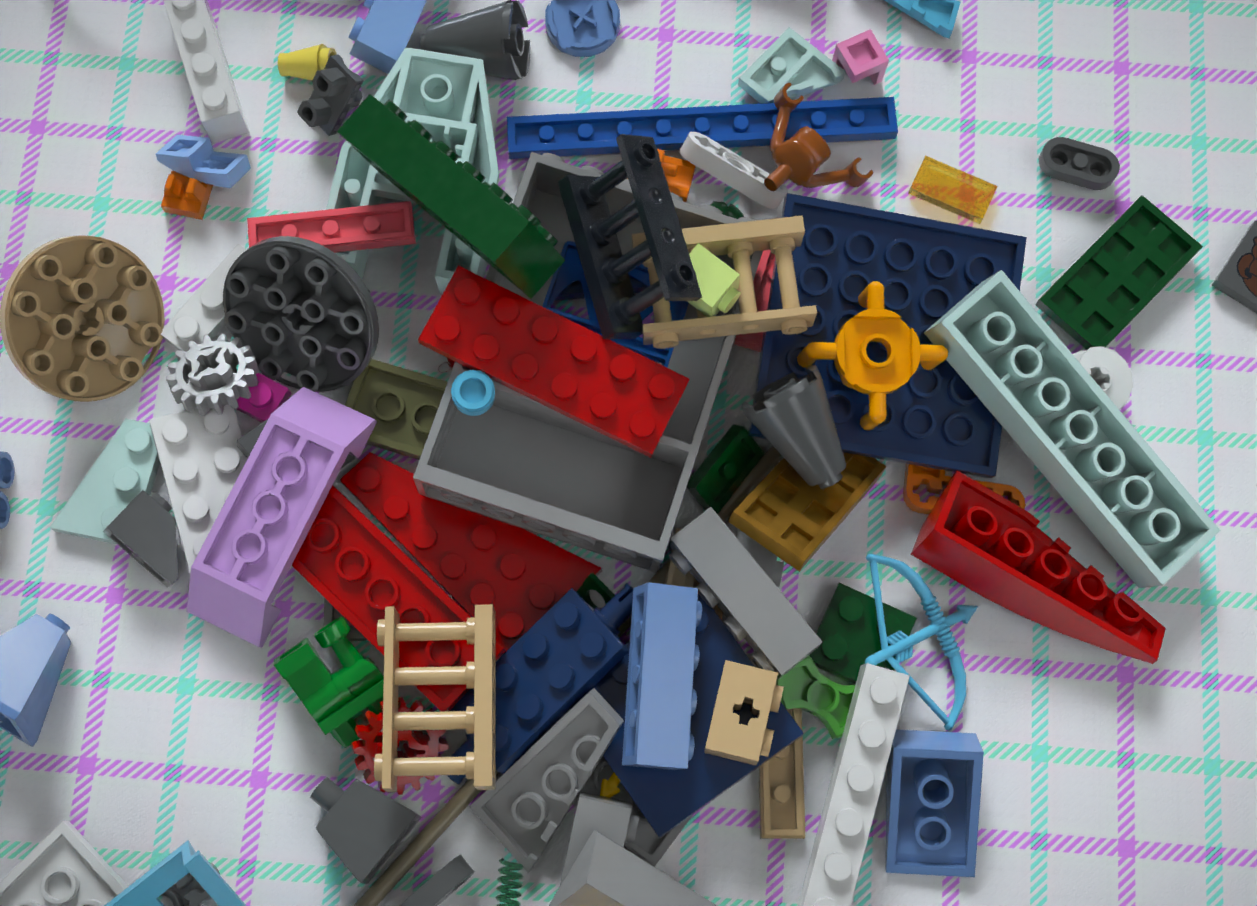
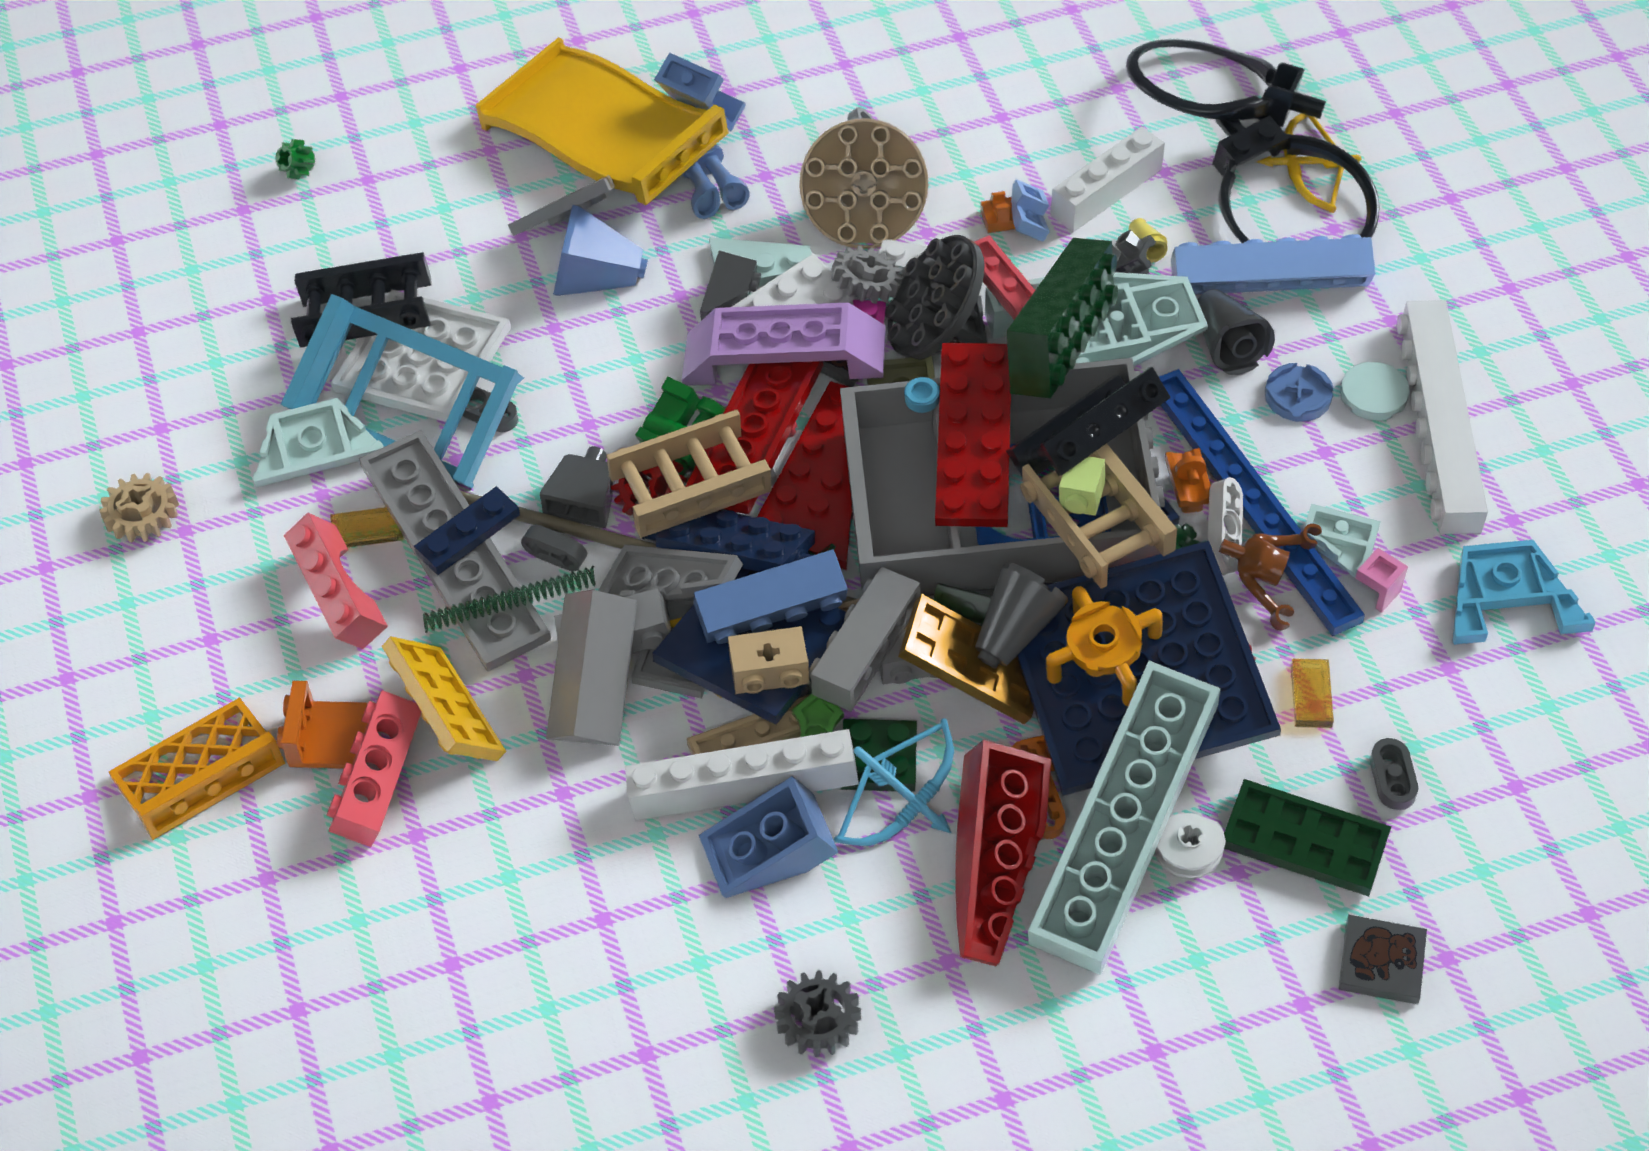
camera: 70 degrees right, 20 degrees down
none -> dark grey gear [774,970,861,1057]

